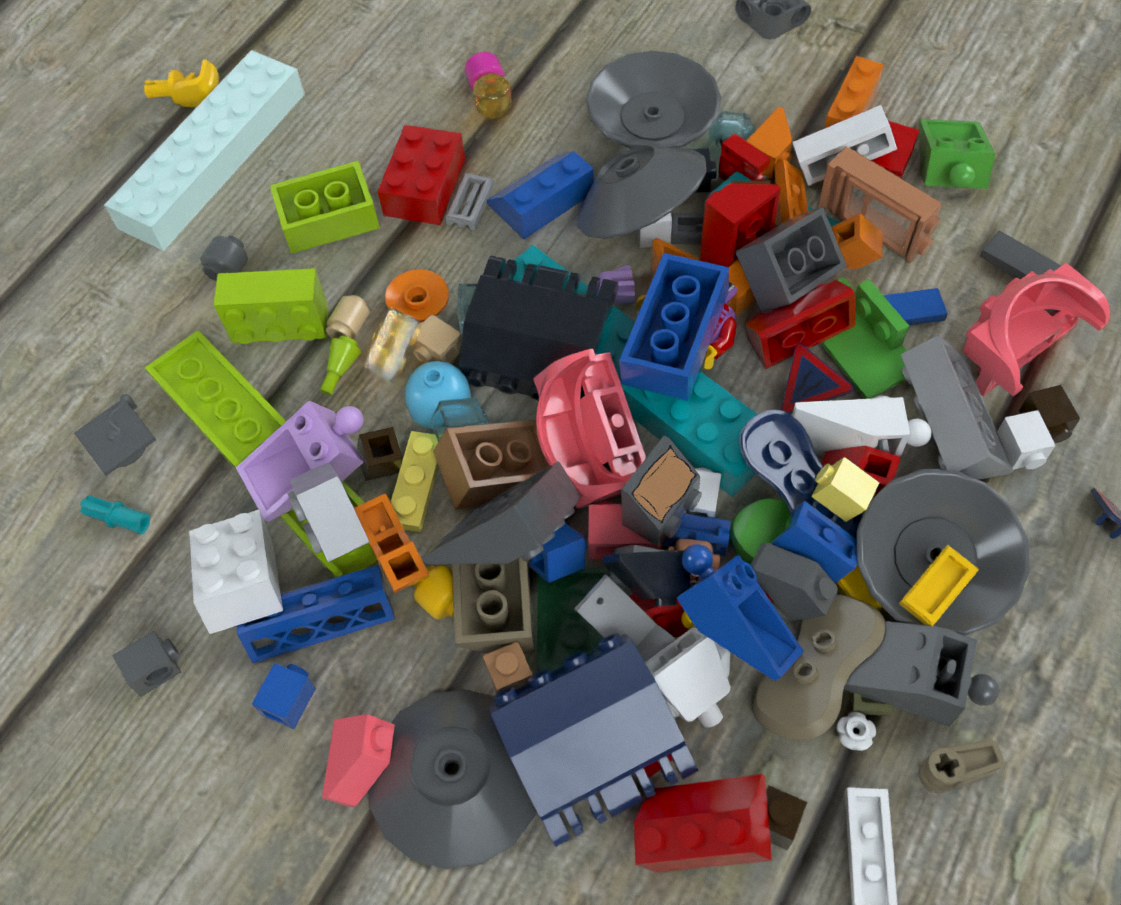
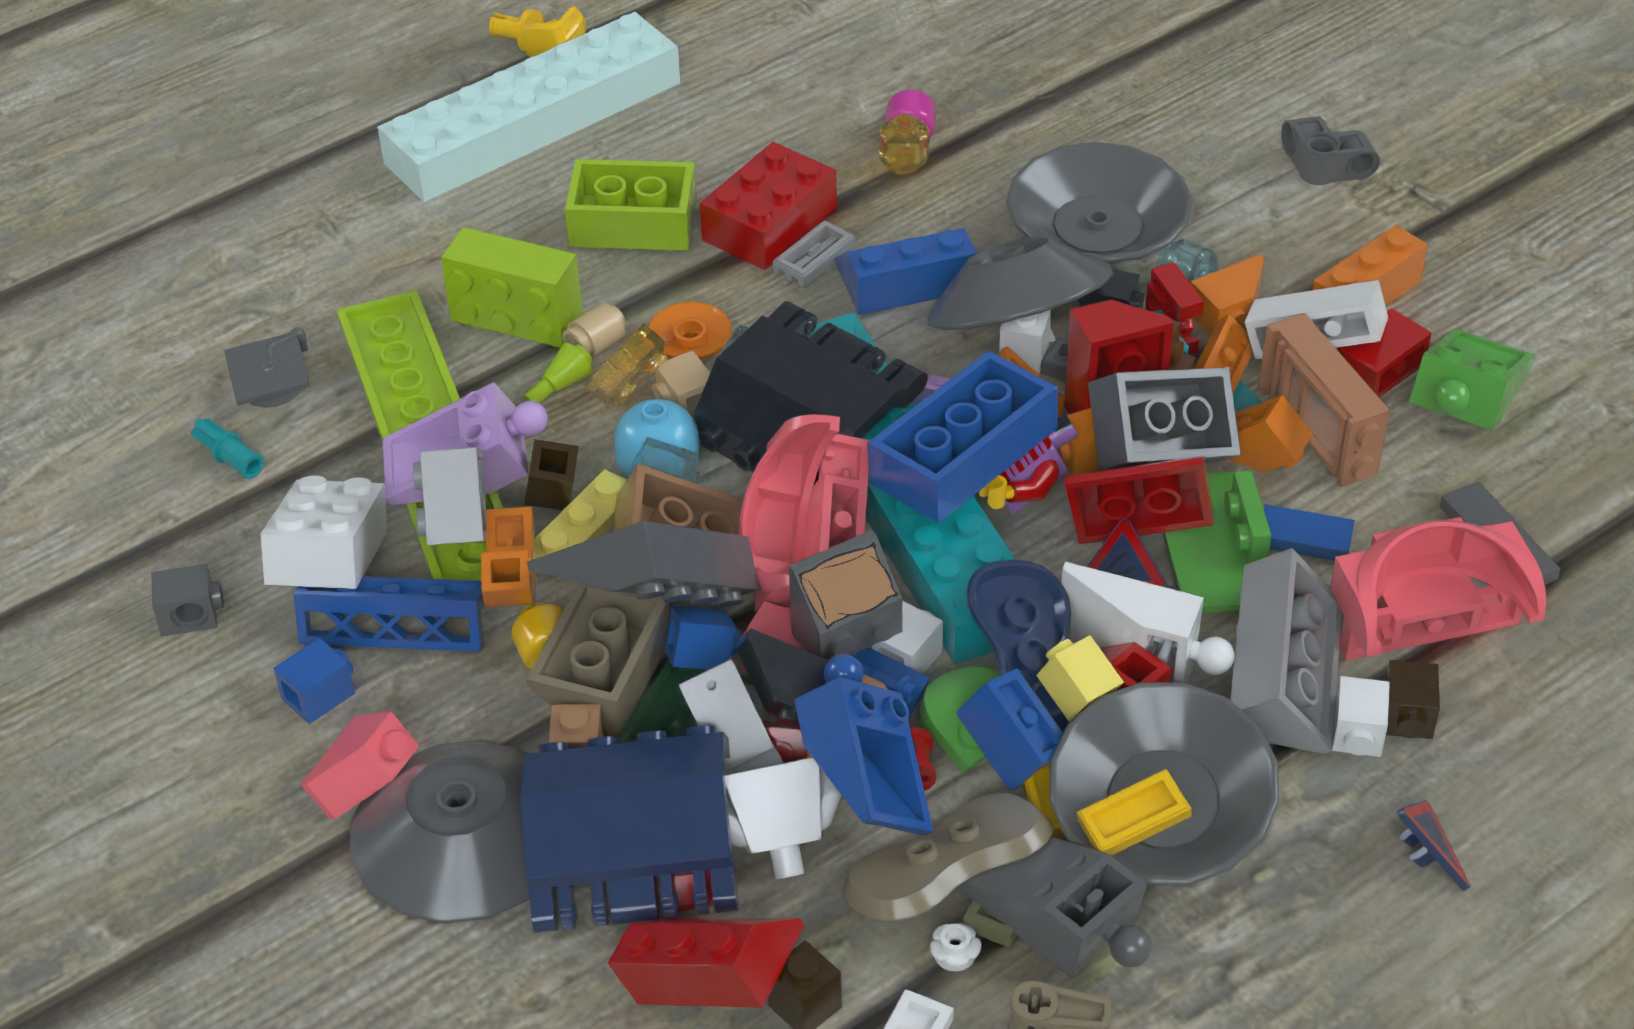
camera: 20 degrees right, 15 degrees down
dark grey head [200,236,248,282] -> none
dark grey slope [750,543,838,621] -> none

